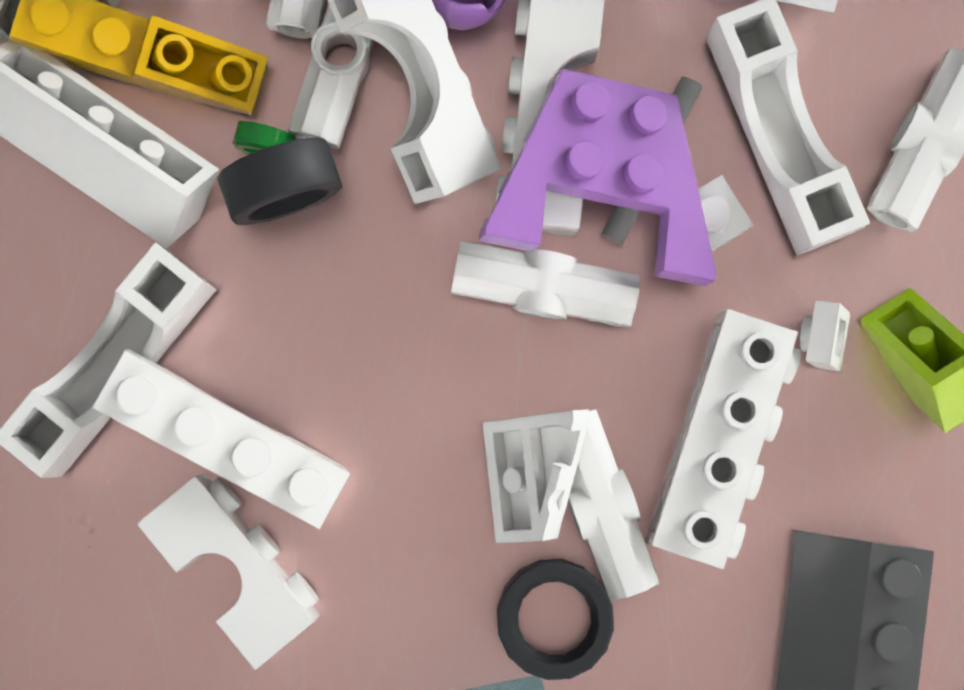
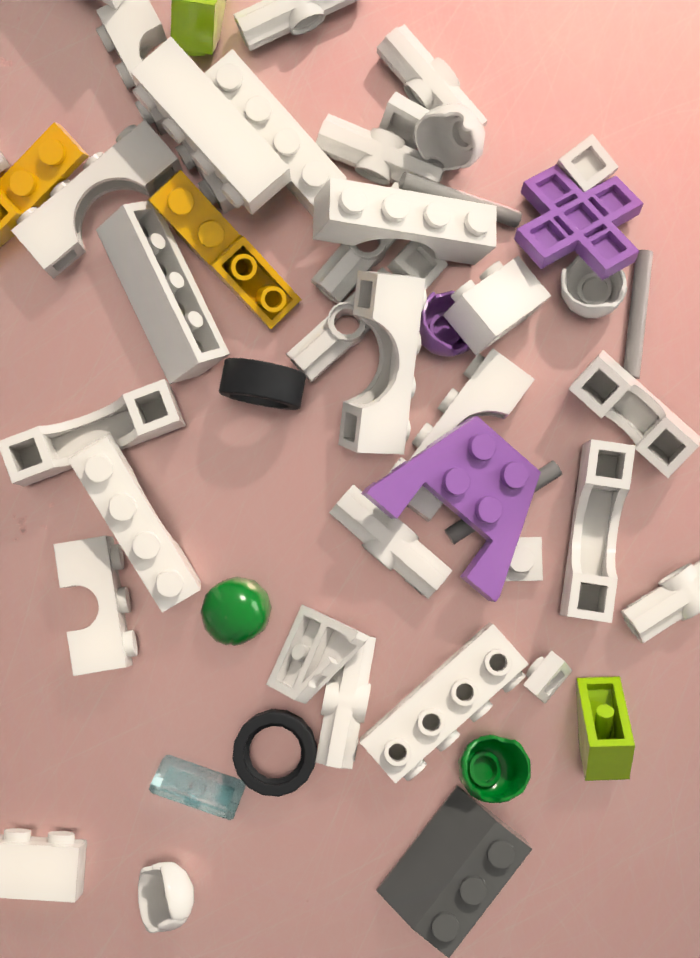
camera: 35 degrees right, 0 degrees up
green tile [232,121,297,154] -> none
none -> green hair [200,577,272,646]
none -> green hair [458,735,531,803]

